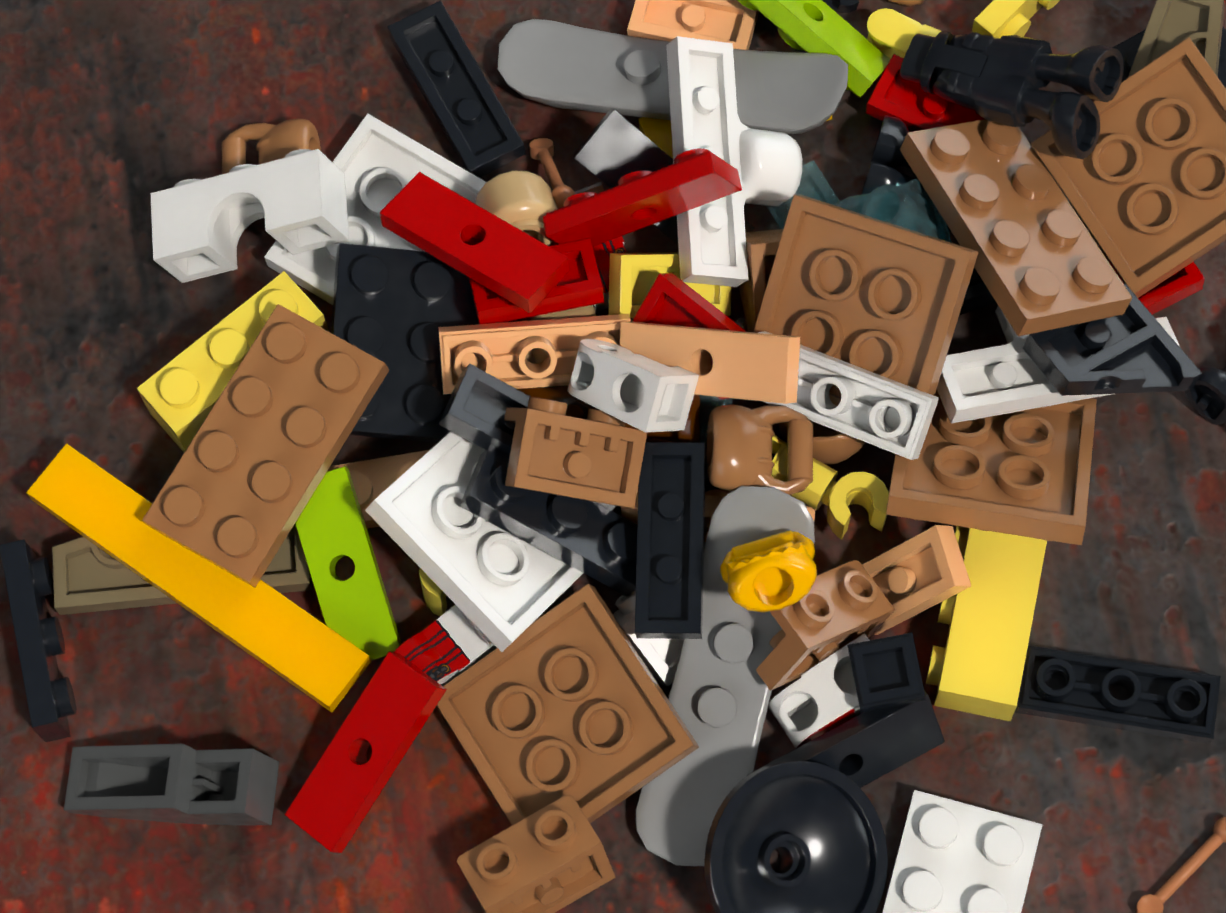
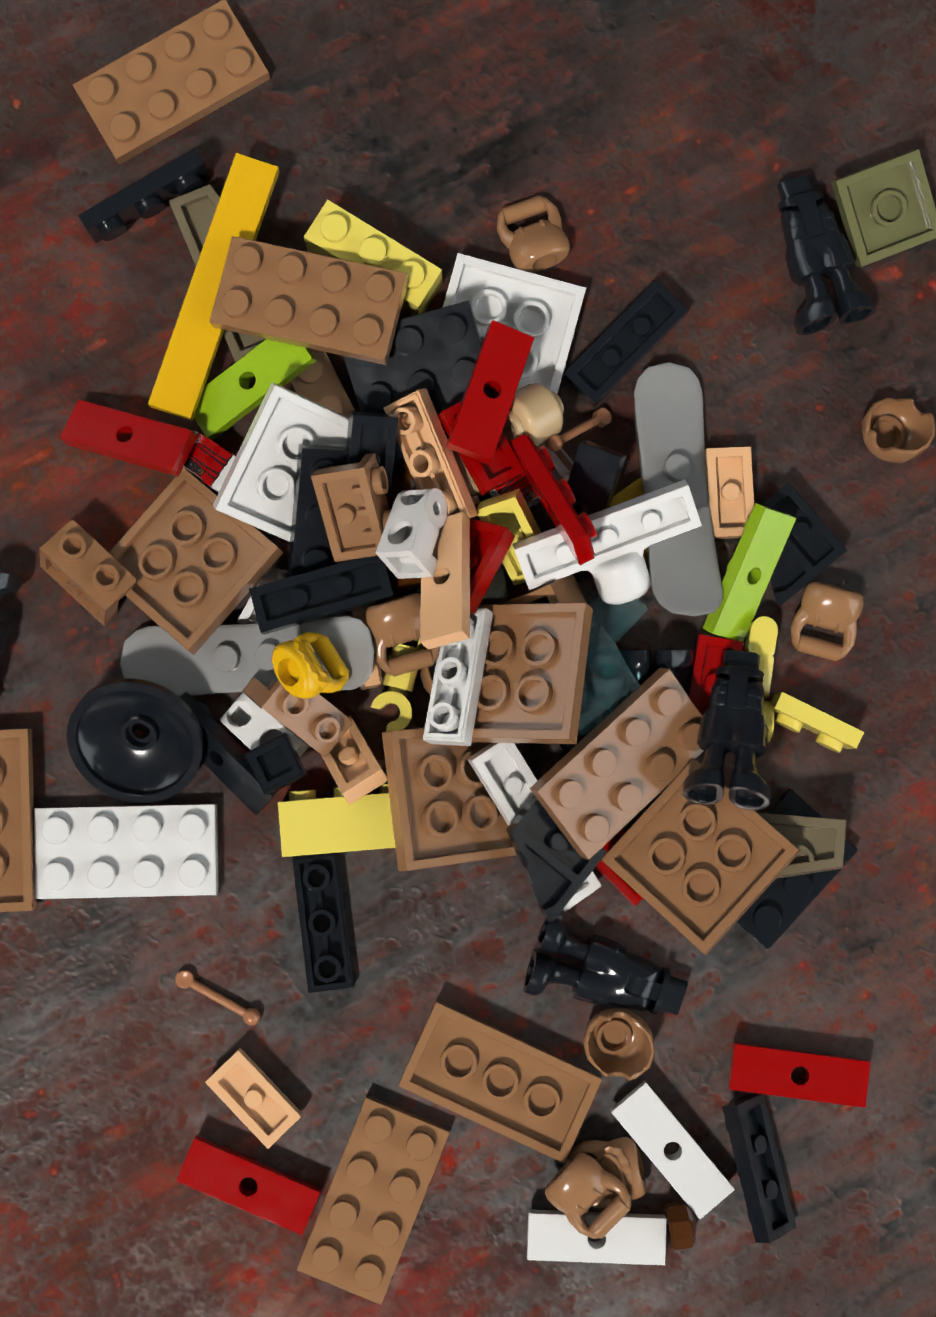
camera: 65 degrees right, 15 degrees up
dark grey slope [64,744,279,825] -> none
white arch [150,149,349,283] -> none

